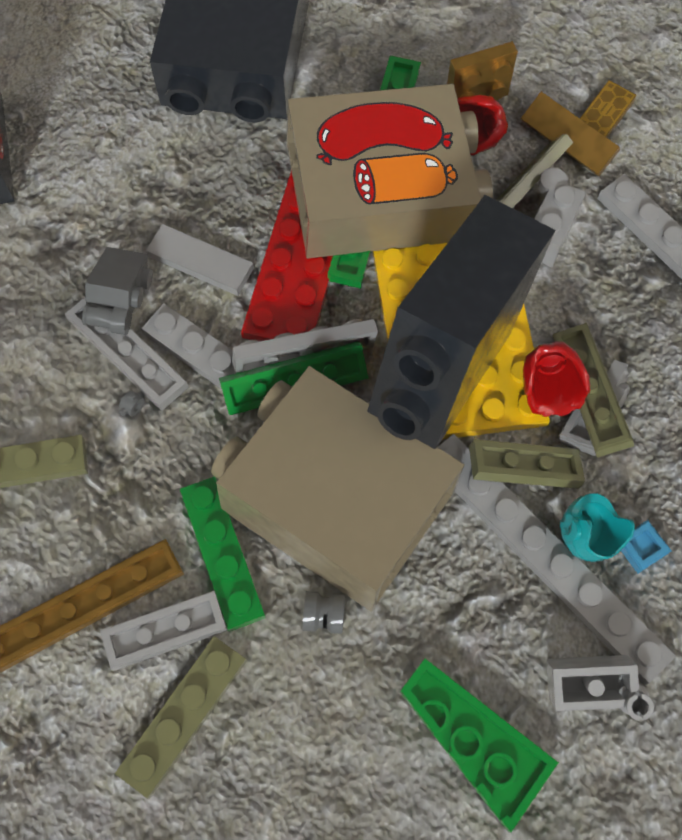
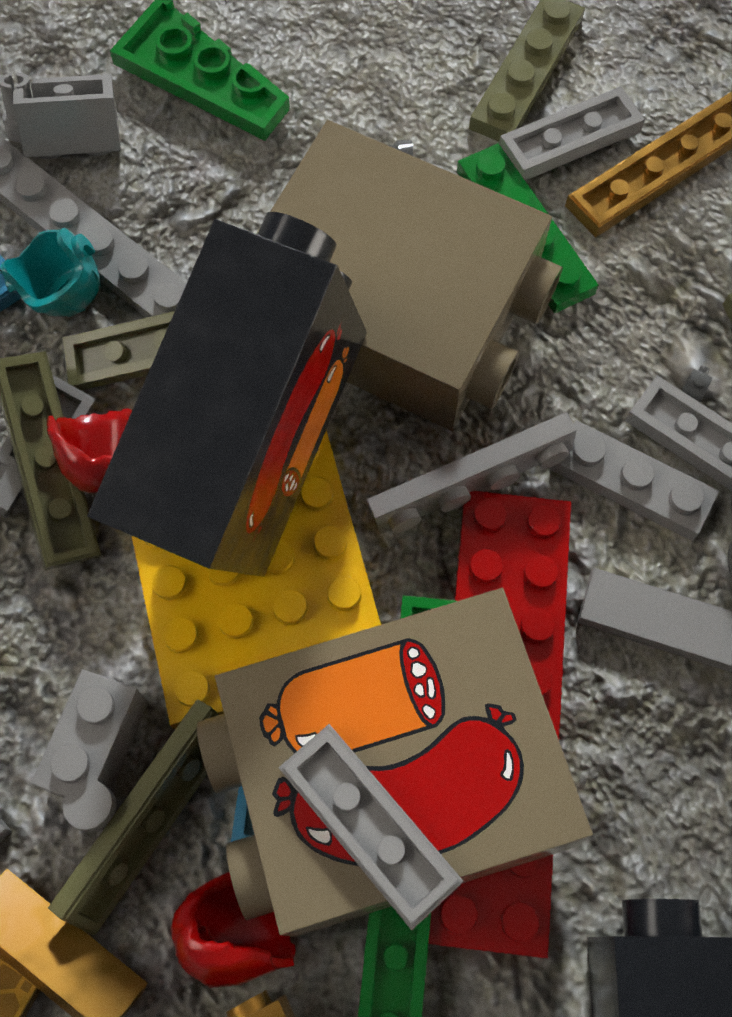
camera: 170 degrees right, 0 degrees up
green plate [219,341,369,416] -> none
none -> light grey tile [278,724,464,930]

